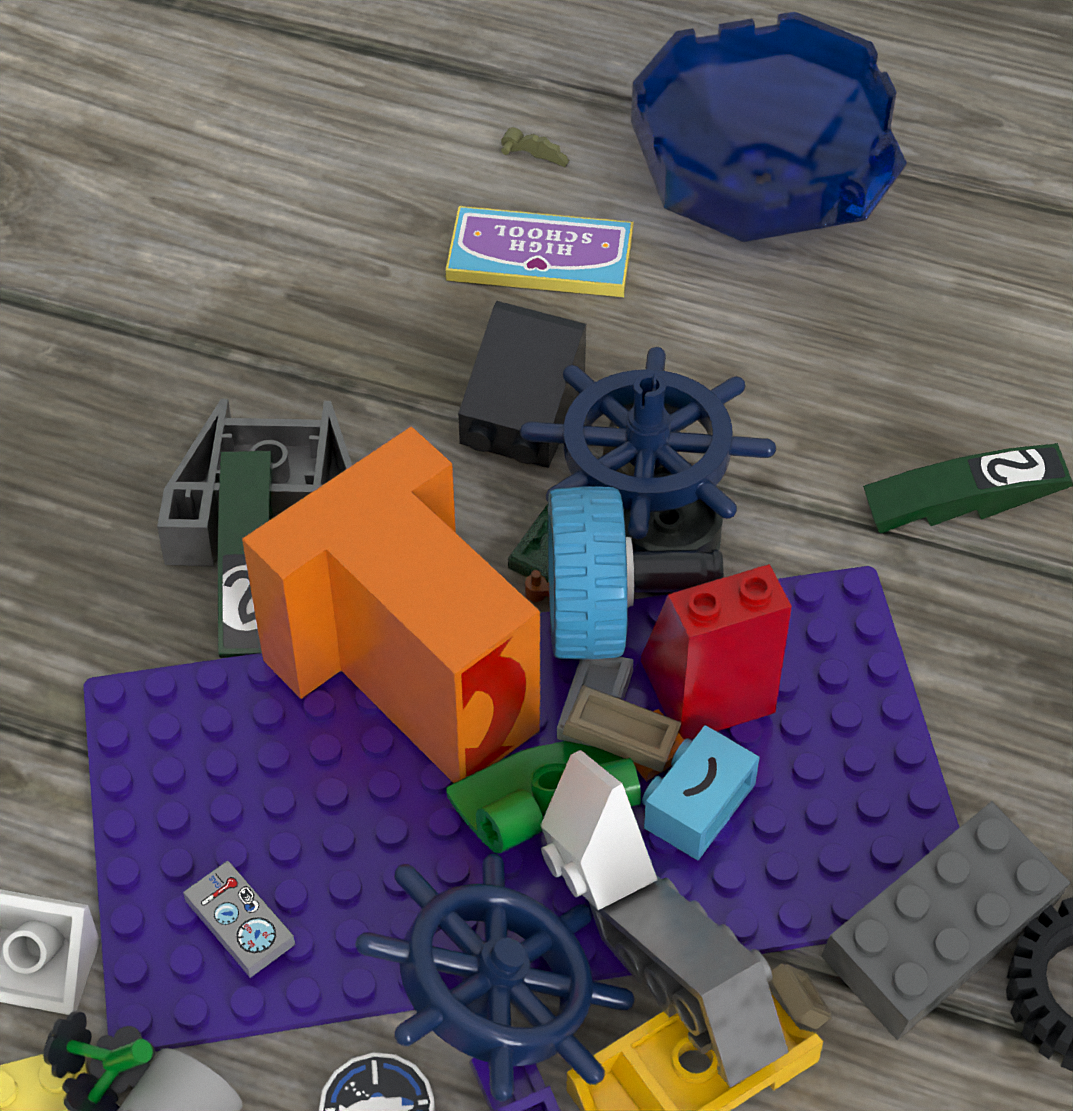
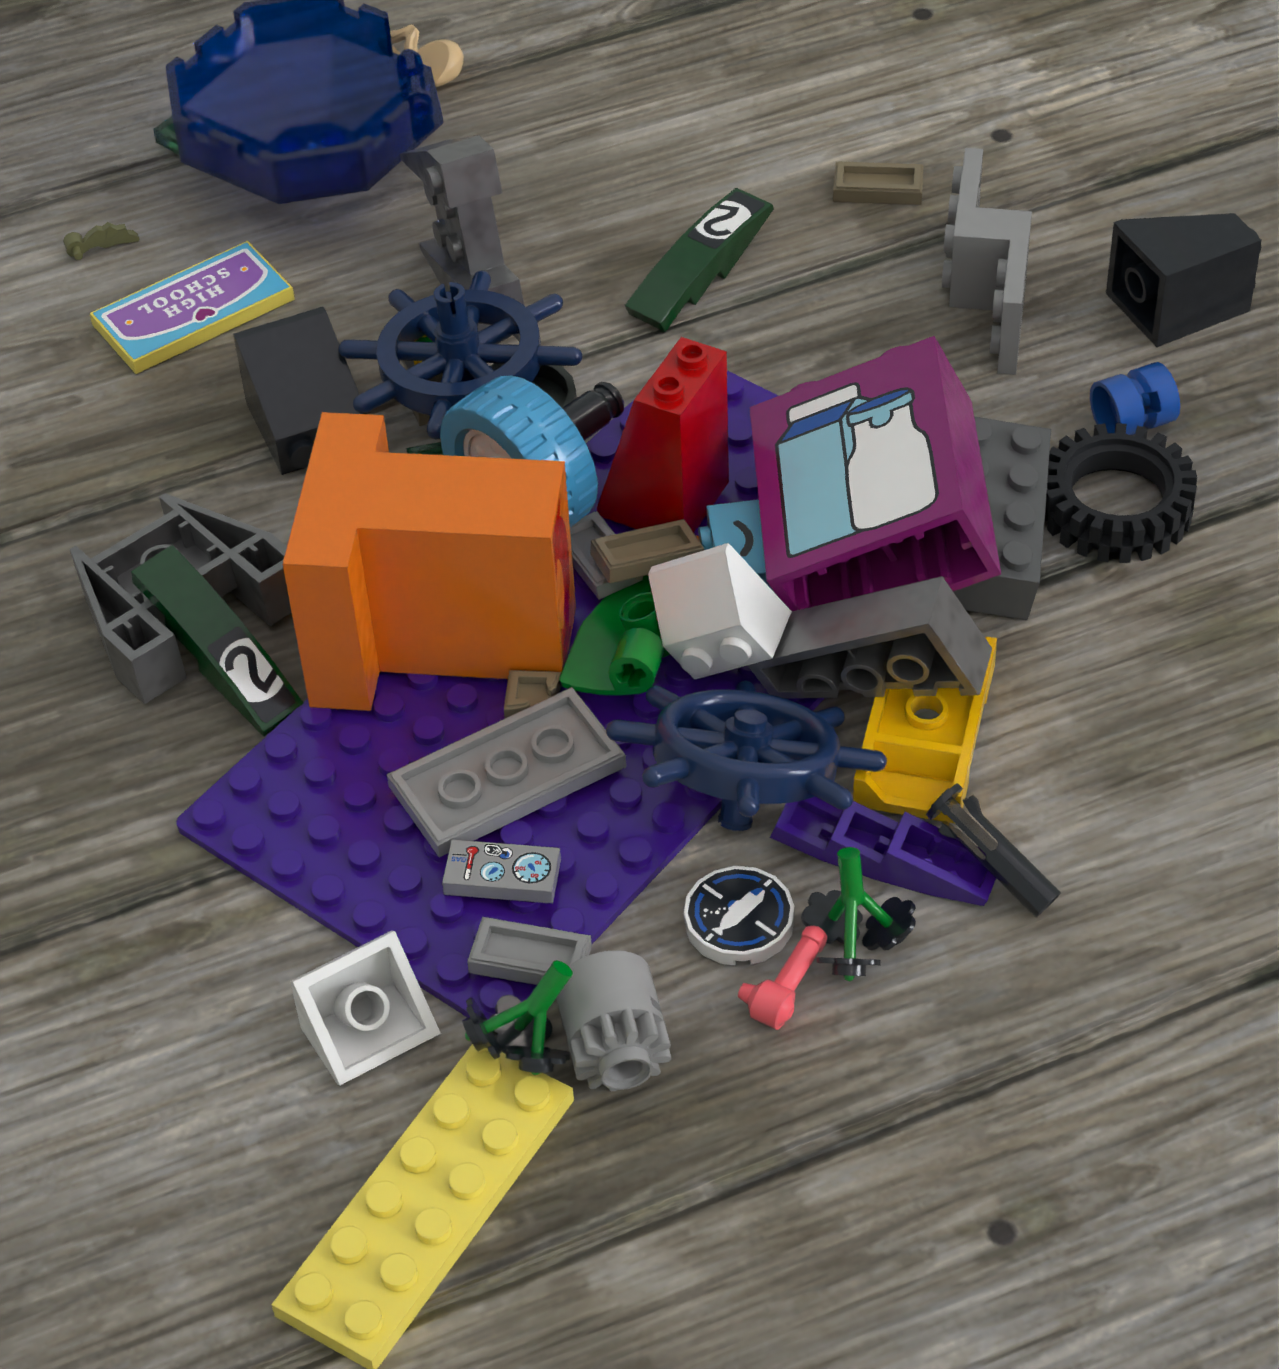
camera: 40 degrees left, 5 degrees down
none -> tan piece [380,25,464,87]
none -> light grey tile [387,687,626,857]
none -> flat silver wedge [400,136,525,332]
none -> light grey tile [467,917,592,985]
none -> dark tan tile [504,670,562,718]
none -> brick [750,336,1001,611]

